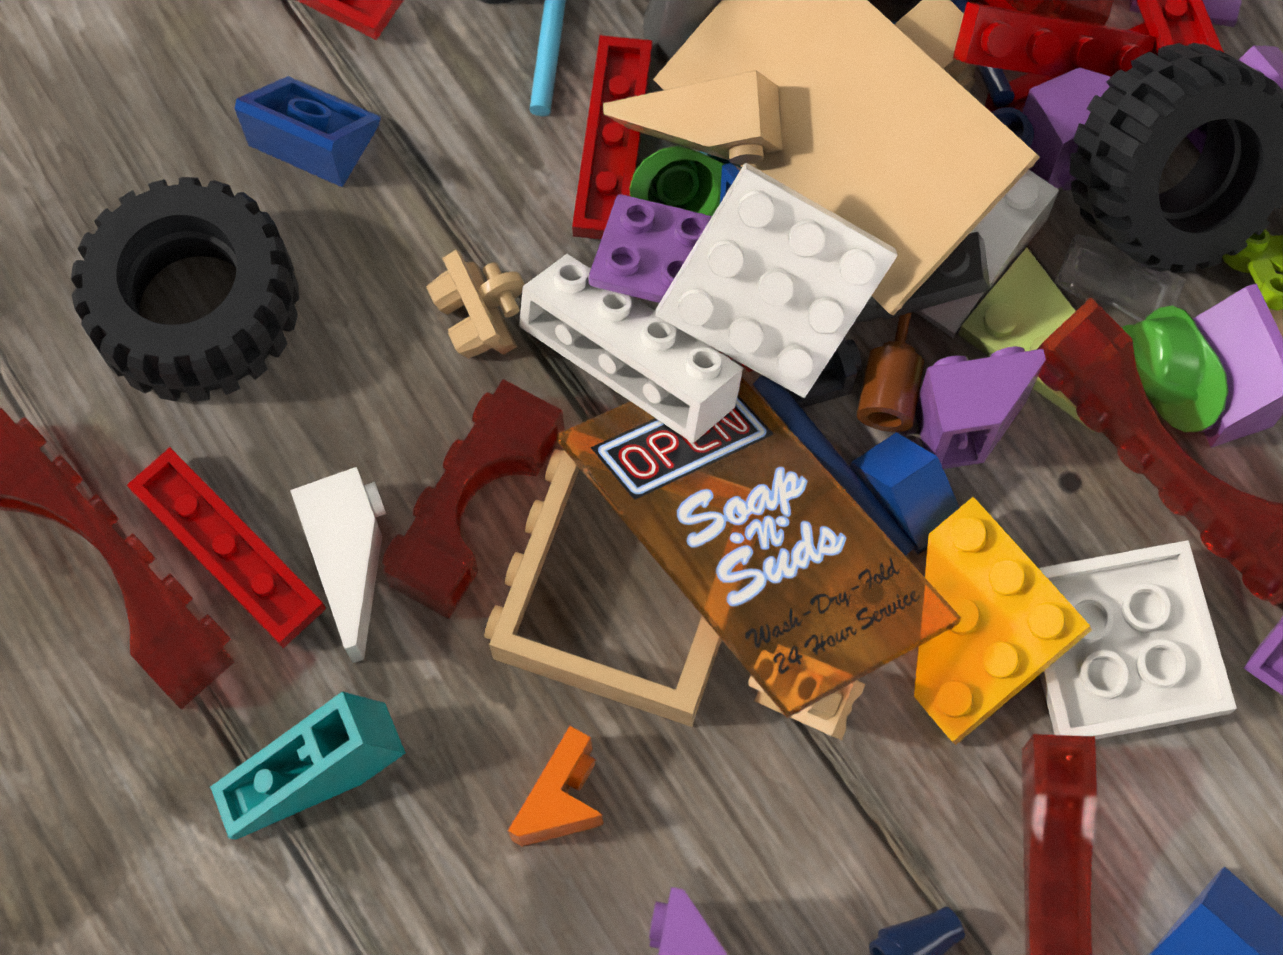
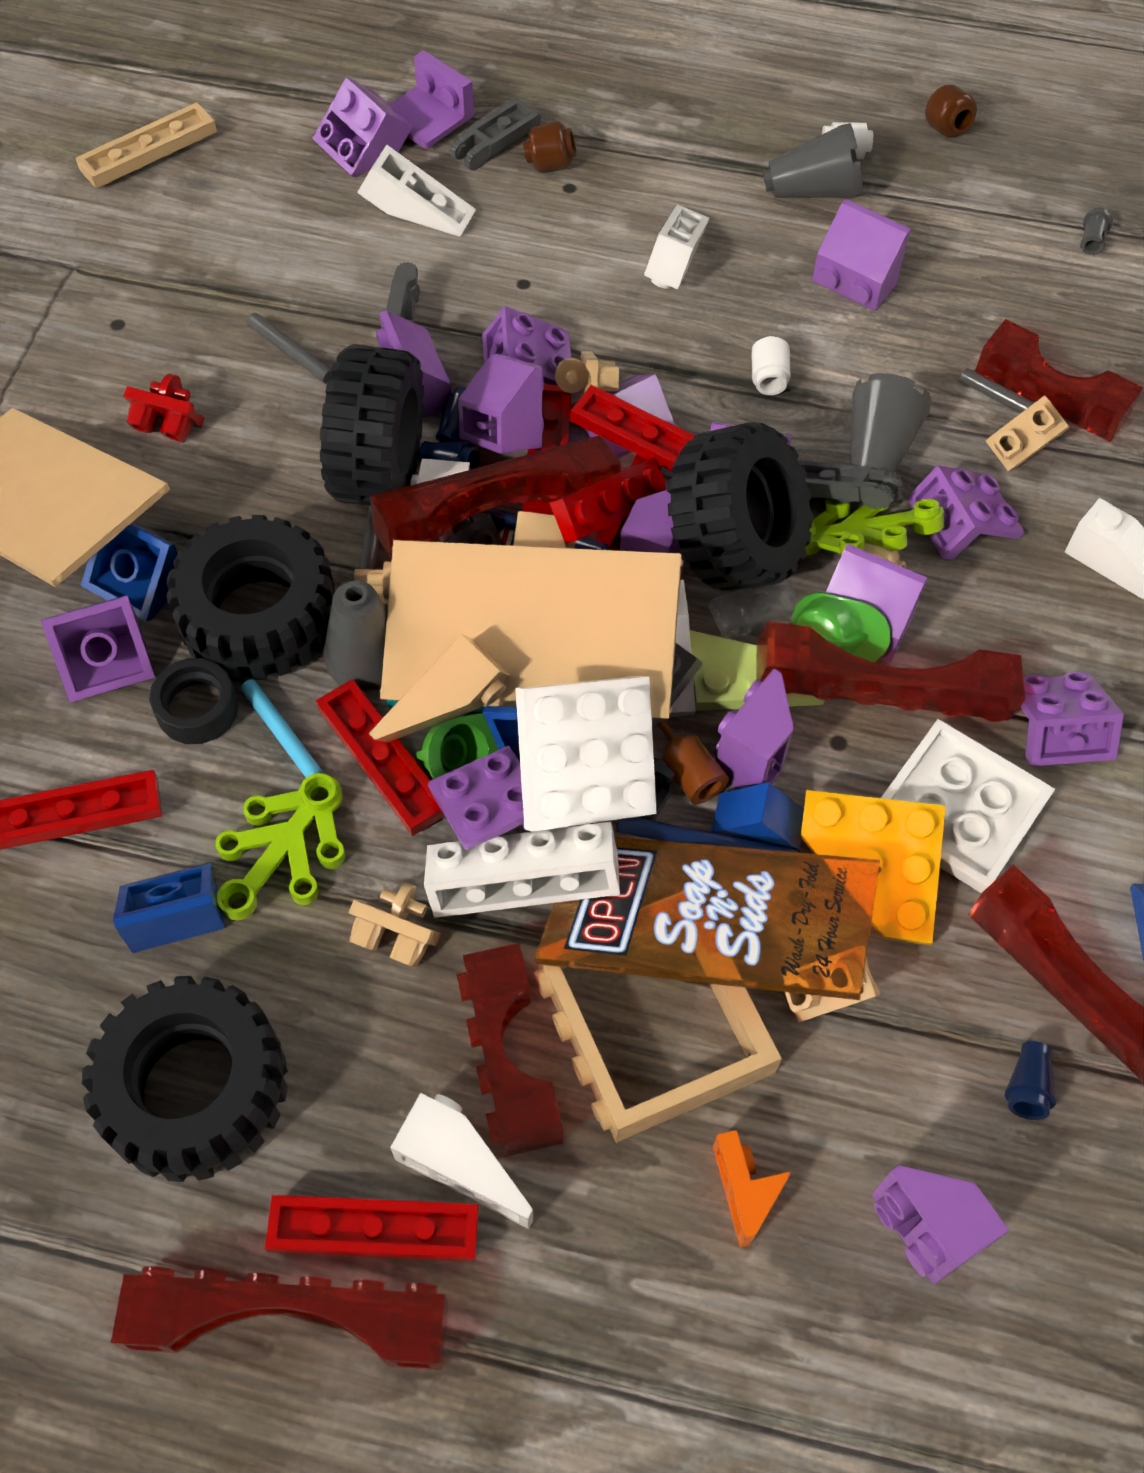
camera: 45 degrees left, 10 degrees down
teal slope [210,691,406,840] -> none
none -> lime plant [215,773,346,921]

